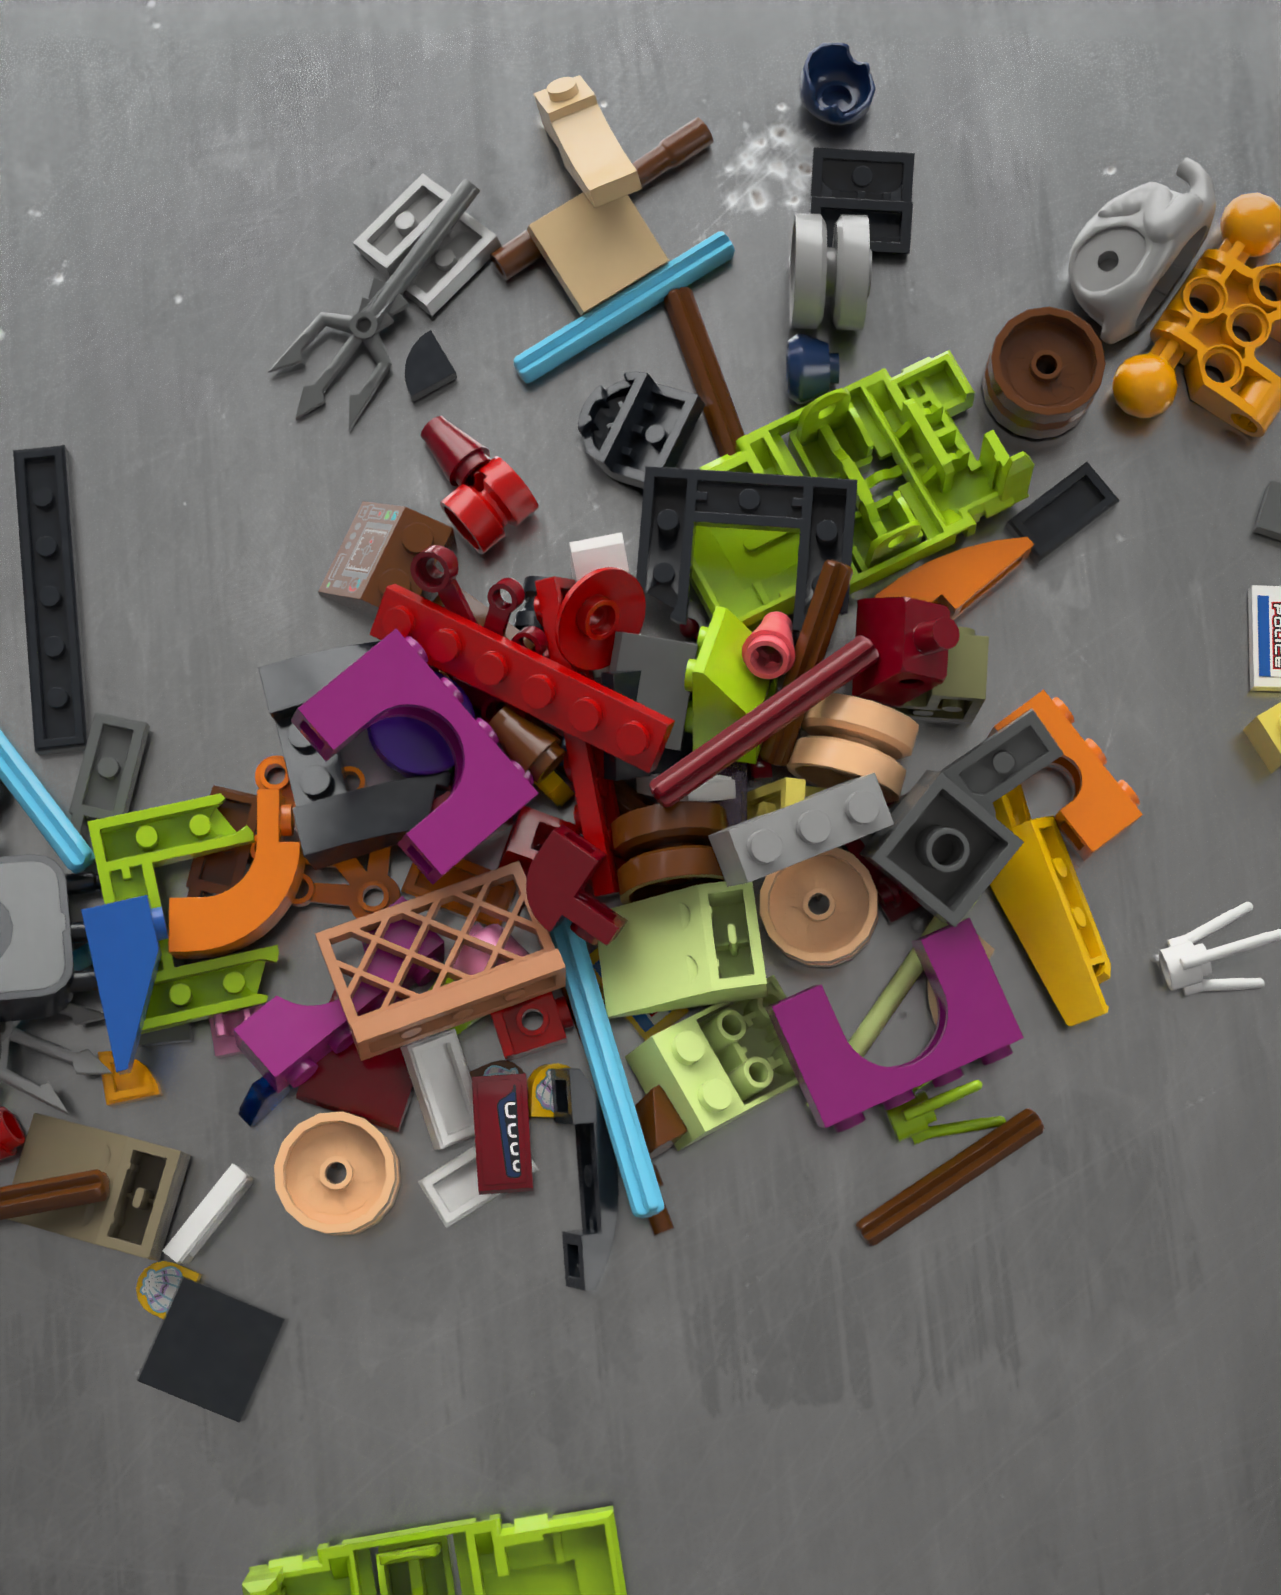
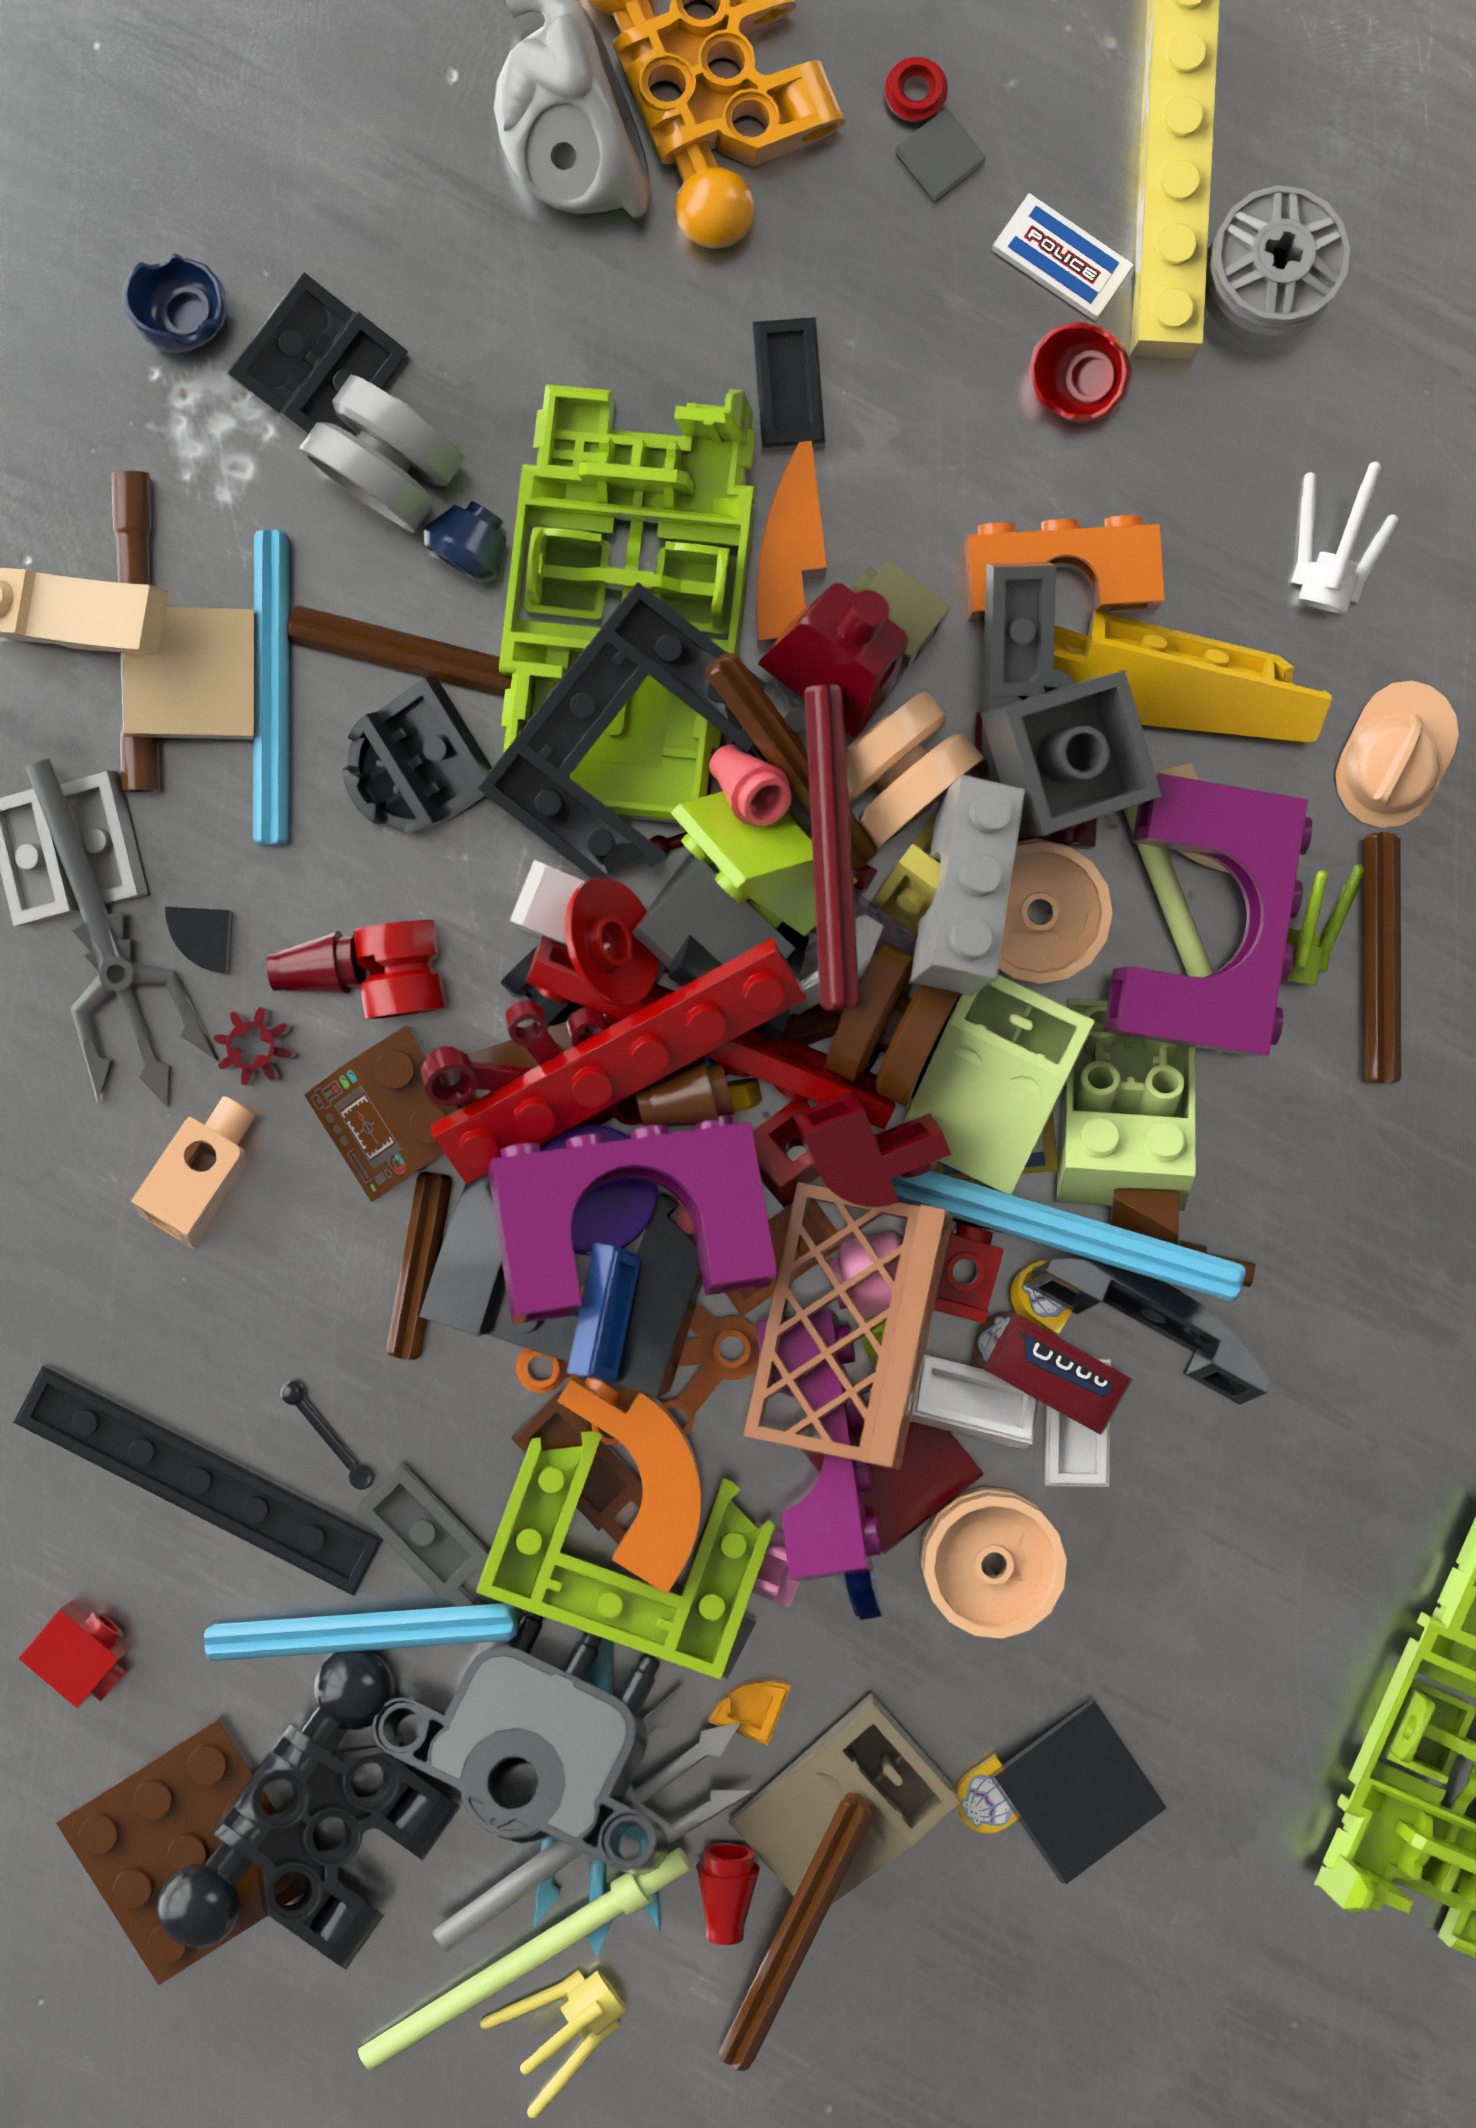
camera: 60 degrees left, 10 degrees up
blue slope [81,895,169,1075] -> none
white tile [163,1163,254,1265] -> none
reddish brown wheel [982,306,1106,439] -> none
none -> light nougat torso [131,1096,256,1249]
none -> dark red gear [213,1007,296,1086]
none -> black hinge [280,1380,375,1490]
none -> reddish brown axle [386,1171,452,1360]
none -> blue tile [567,1243,641,1383]
none -> red hair [1028,321,1133,423]
none -> light nougat piece [1335,681,1459,828]

